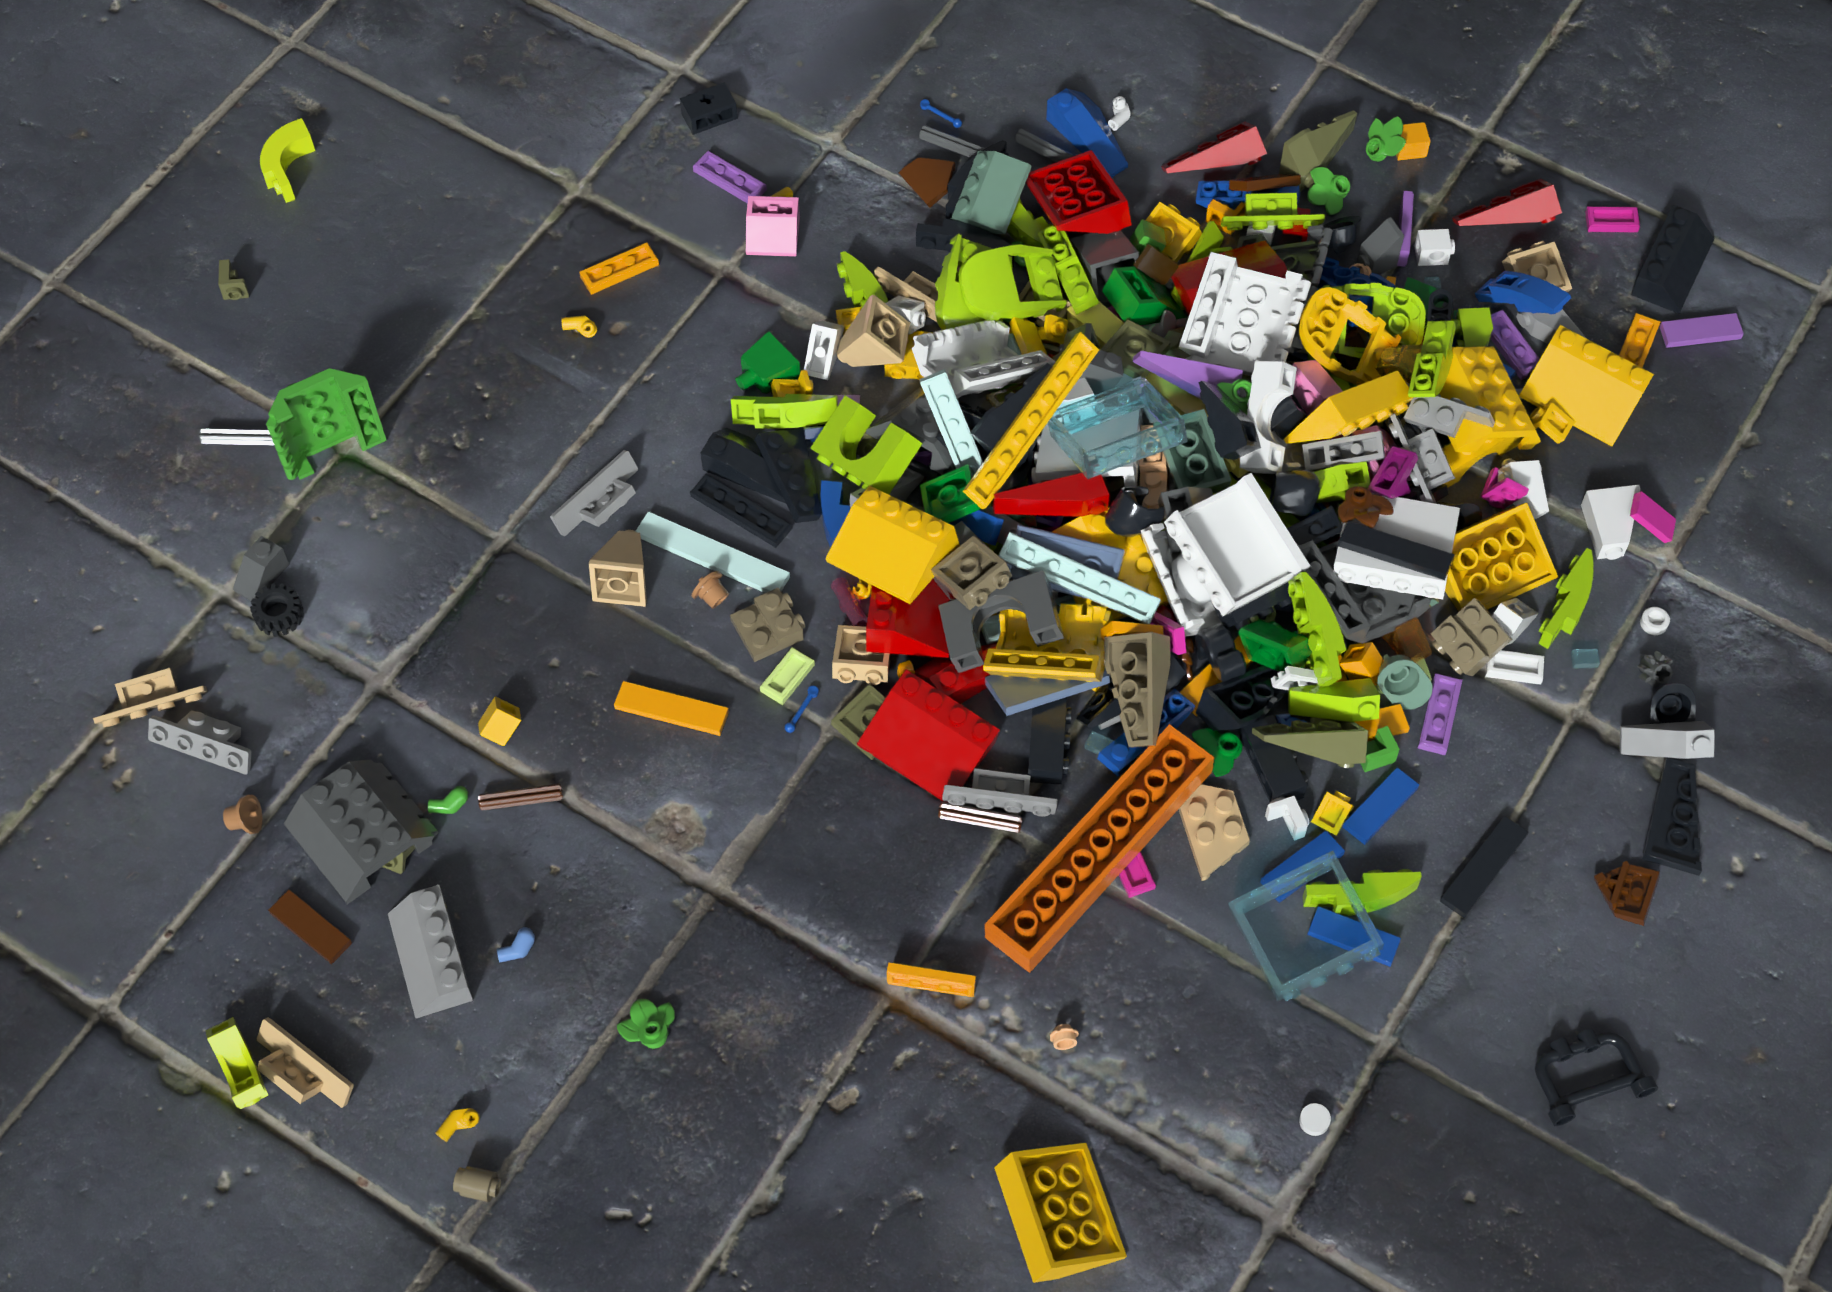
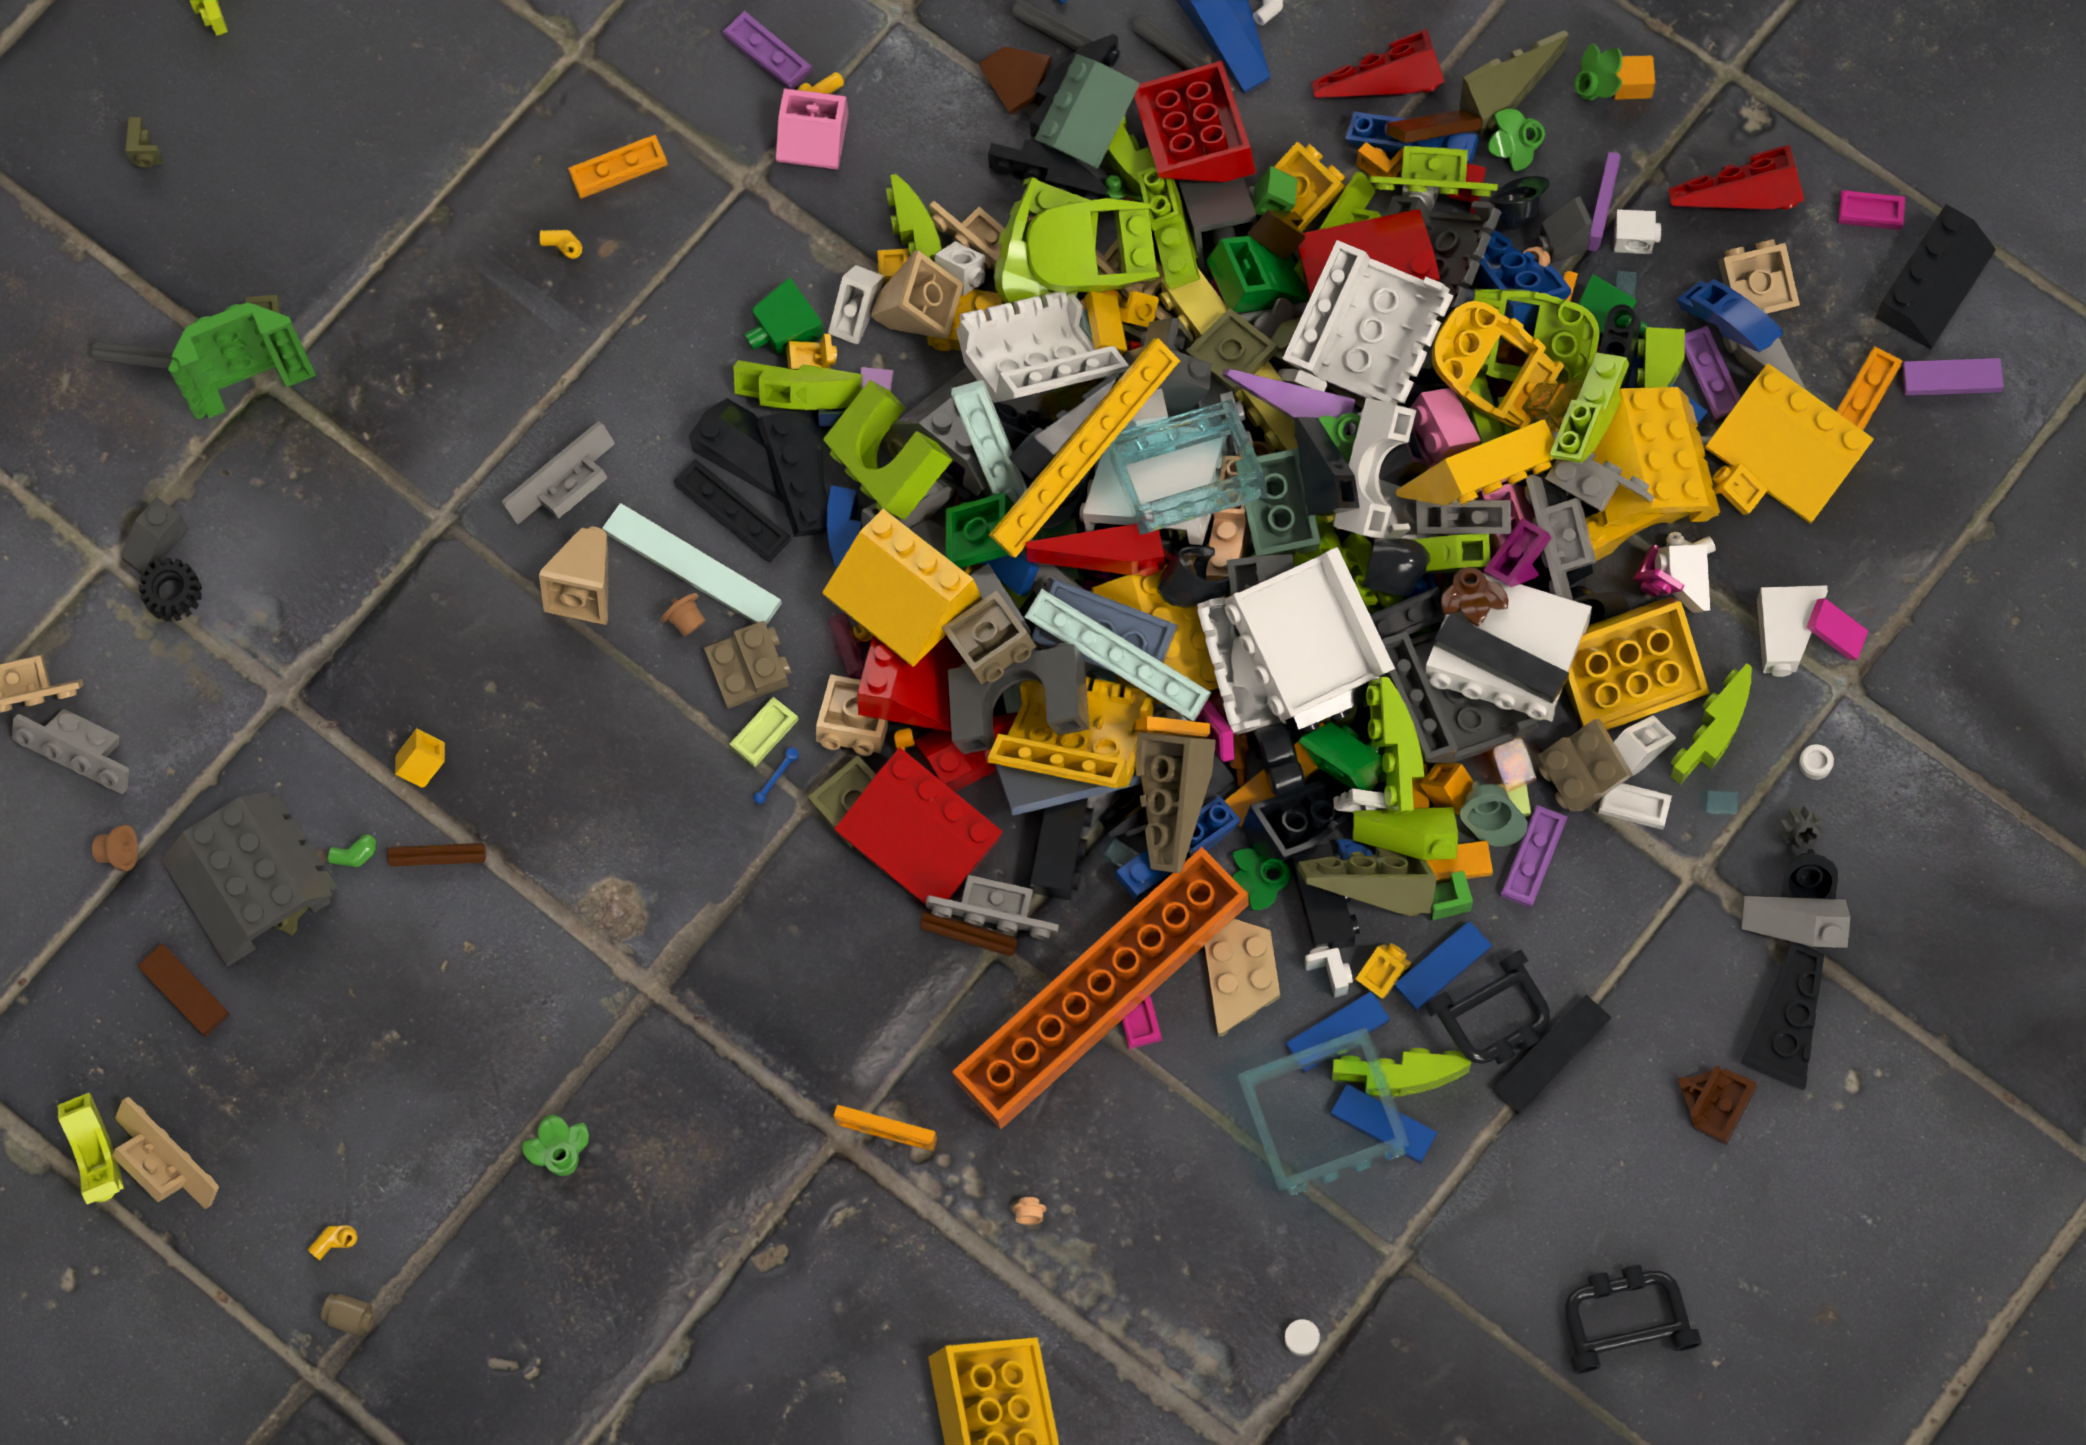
camera: 10 degrees right, 10 degrees up
light grey slope [388,885,473,1018] -> none
medium blue arm [497,927,535,963] -> none
light orange tile [614,681,729,736] -> none
none -> black bar [1423,949,1550,1065]

